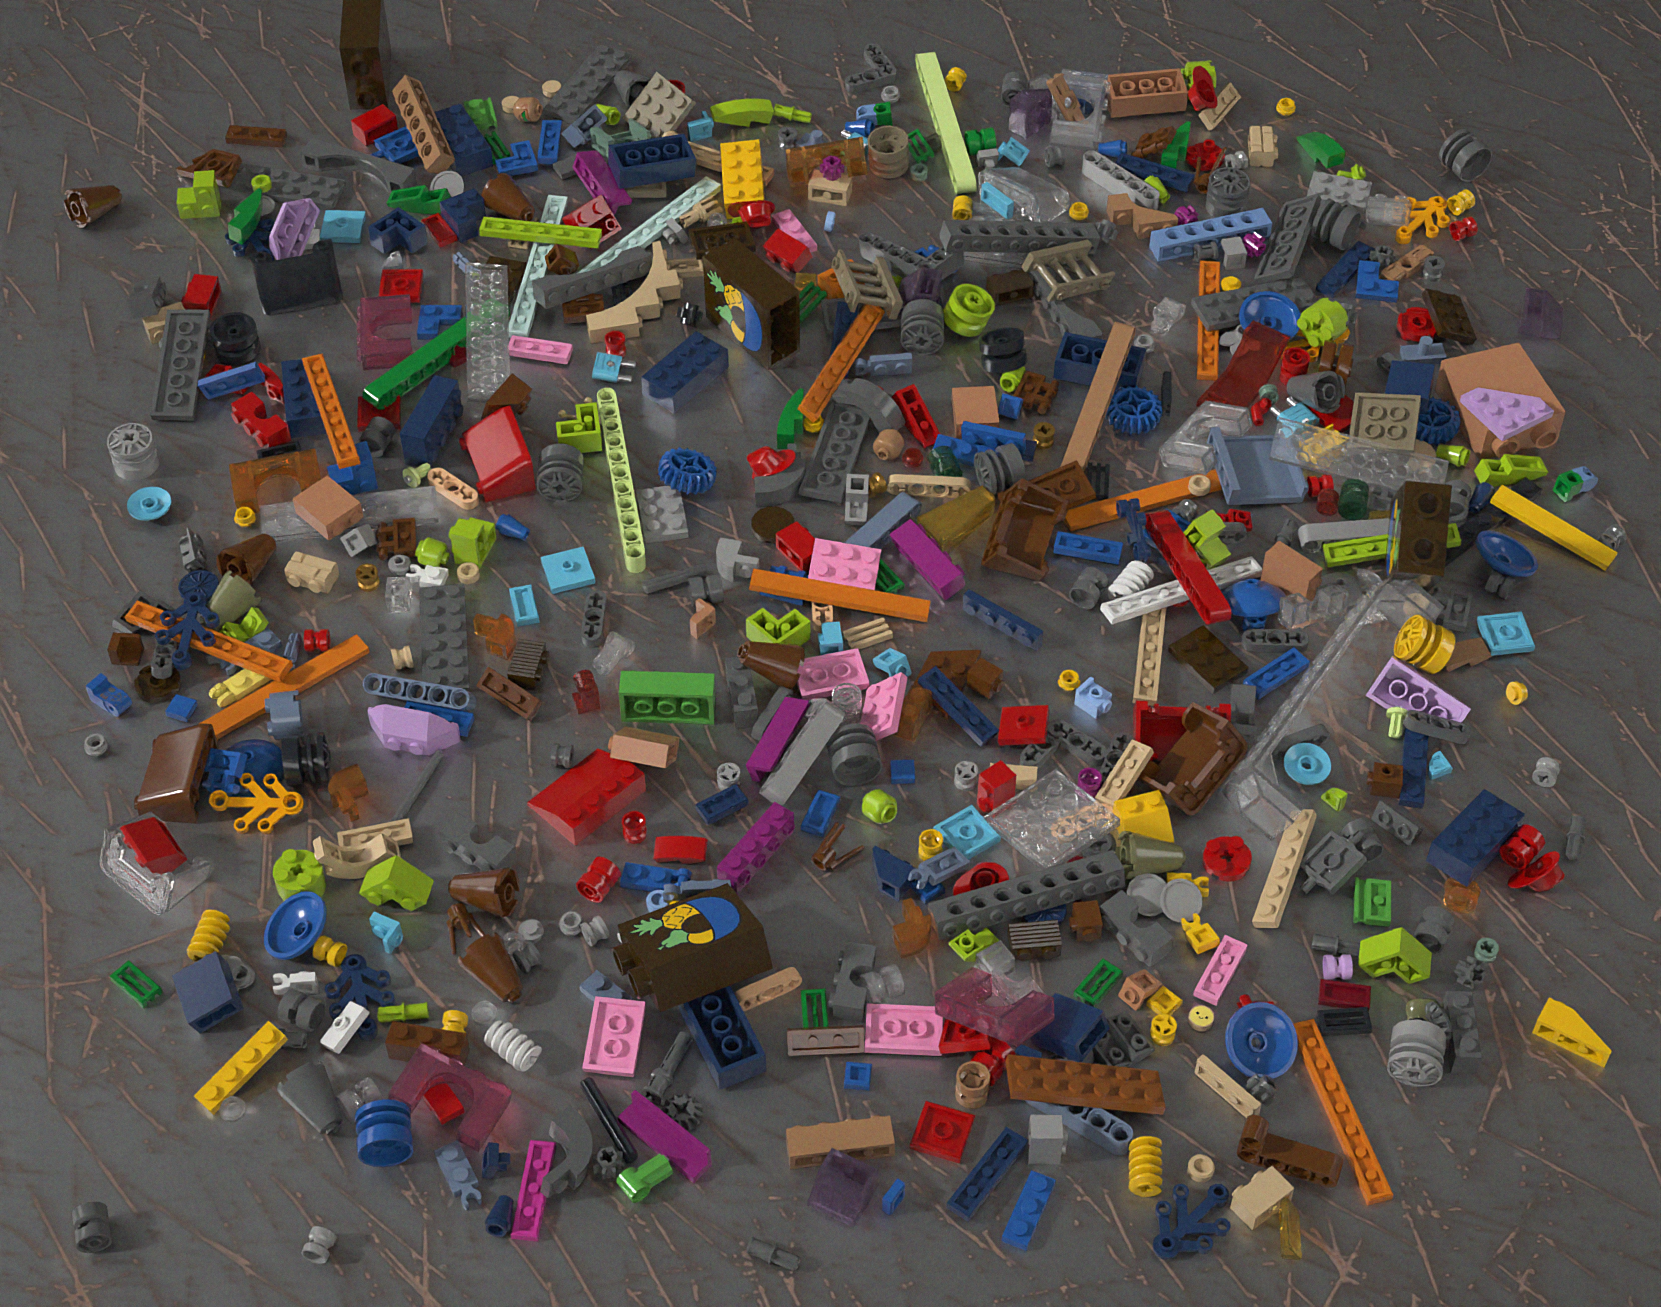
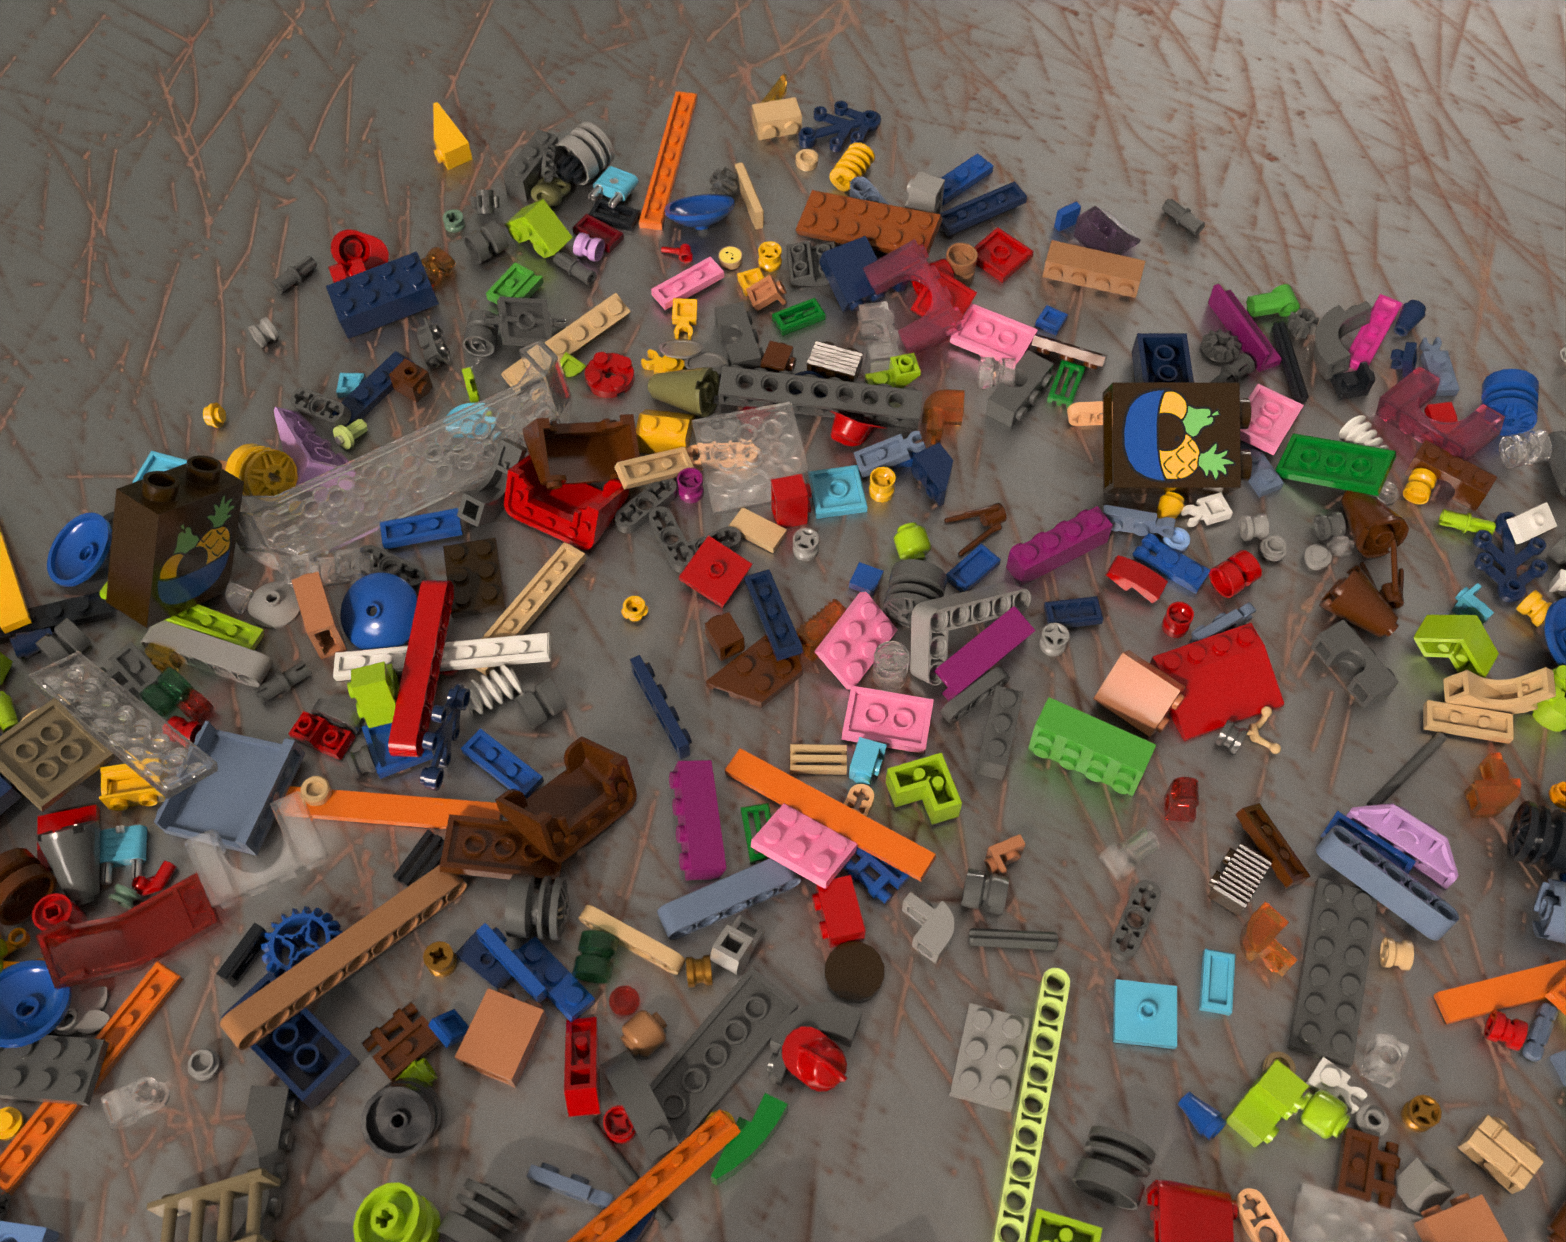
camera: 155 degrees left, 10 degrees up
blue gear [658,447,717,495] -> none
reddish brown cone [737,641,805,689] -> none
medium azure bracket [872,648,912,677] -> none
clear yellow slope [917,485,995,554] -> none
light blue brick [1074,677,1112,719] -> none
reddish brown beam [1237,1115,1343,1188] -> none
none -> lime tile [552,352,587,378]
none -> medium azure piece [588,166,639,208]
none -> sand blue plate [1189,602,1257,644]
none -> tan piece [1247,706,1281,754]
none -> green tile [1275,433,1396,496]
none -> black bracket [1330,361,1375,400]

